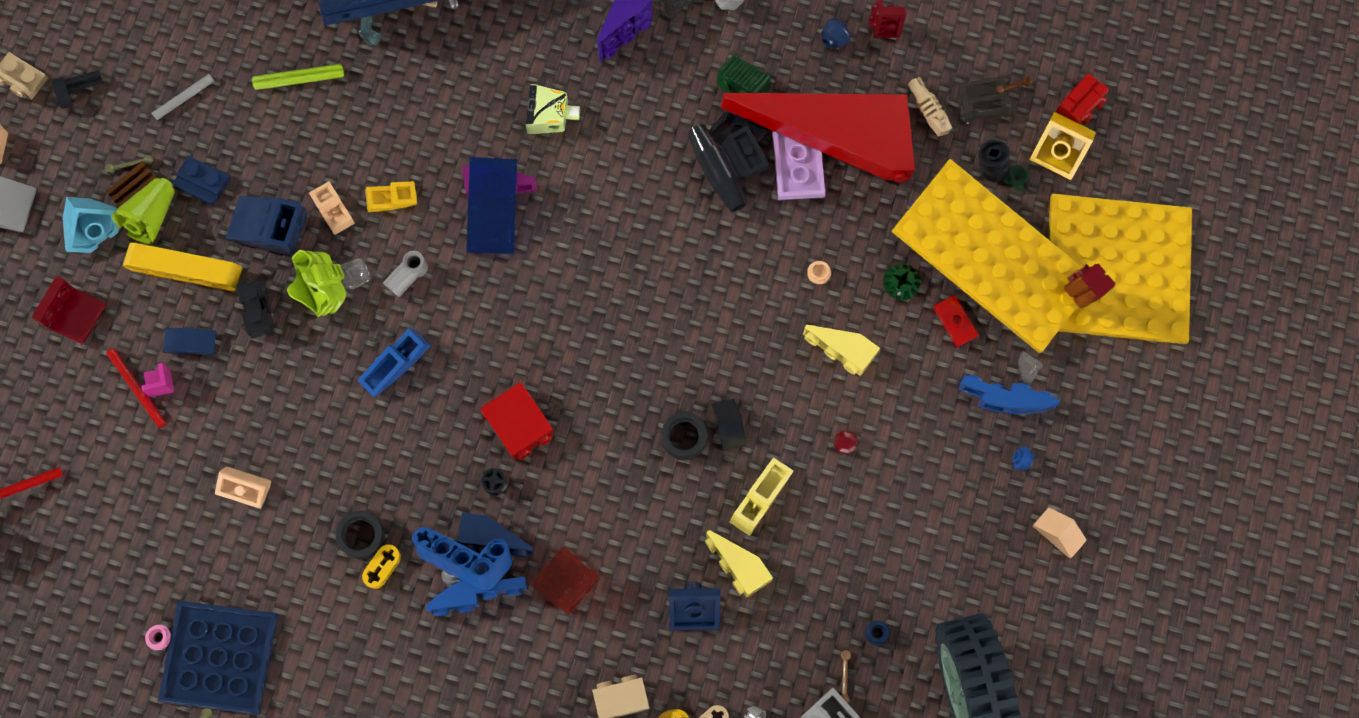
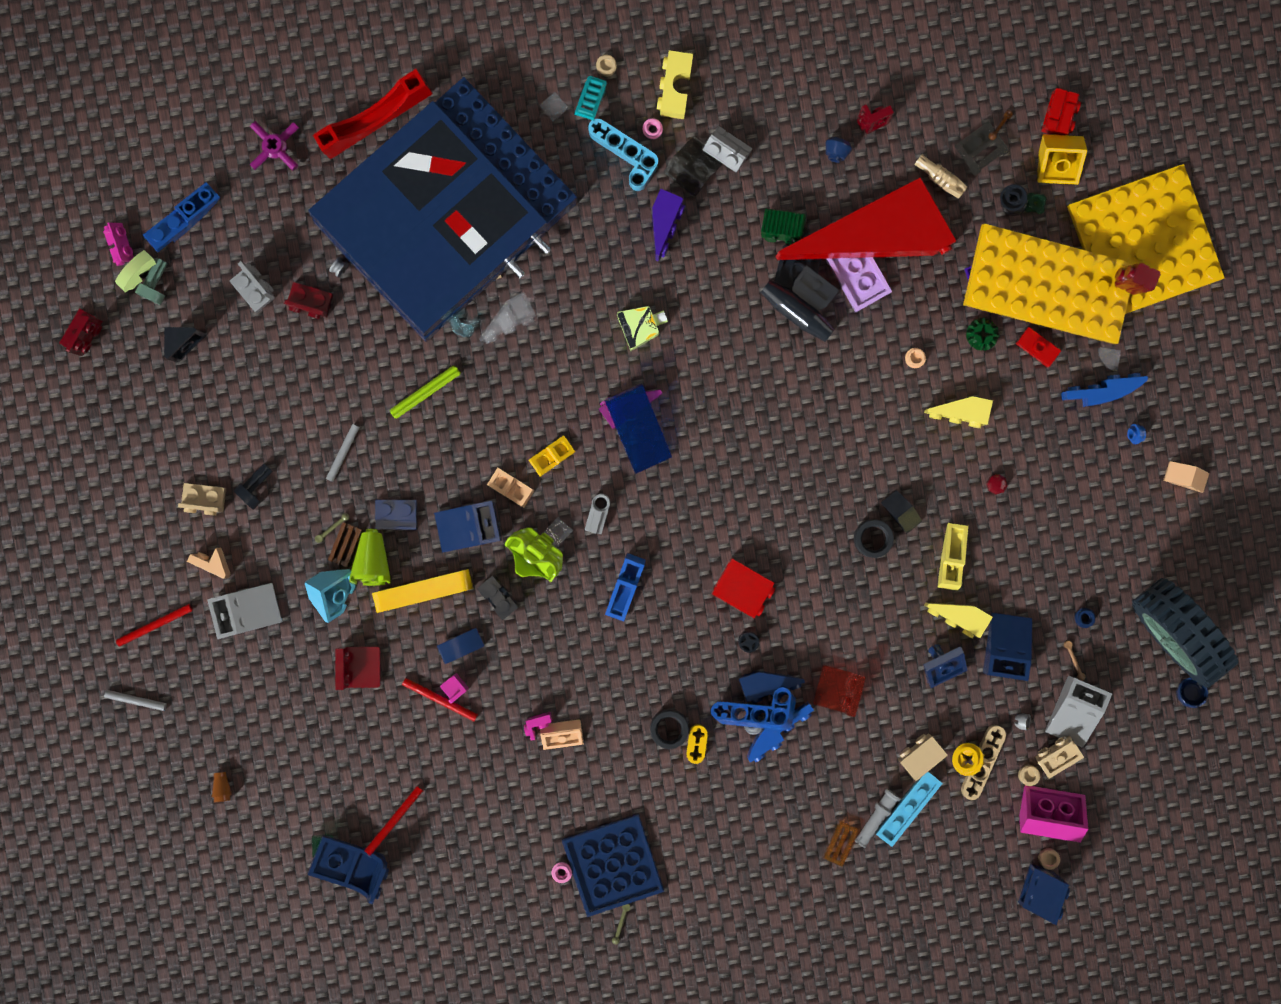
camera: 20 degrees left, 15 degrees up
none -> clear slope [479,292,536,344]
none -> dark pink bracket [523,712,552,740]
none -> dark blue slope [983,613,1032,681]

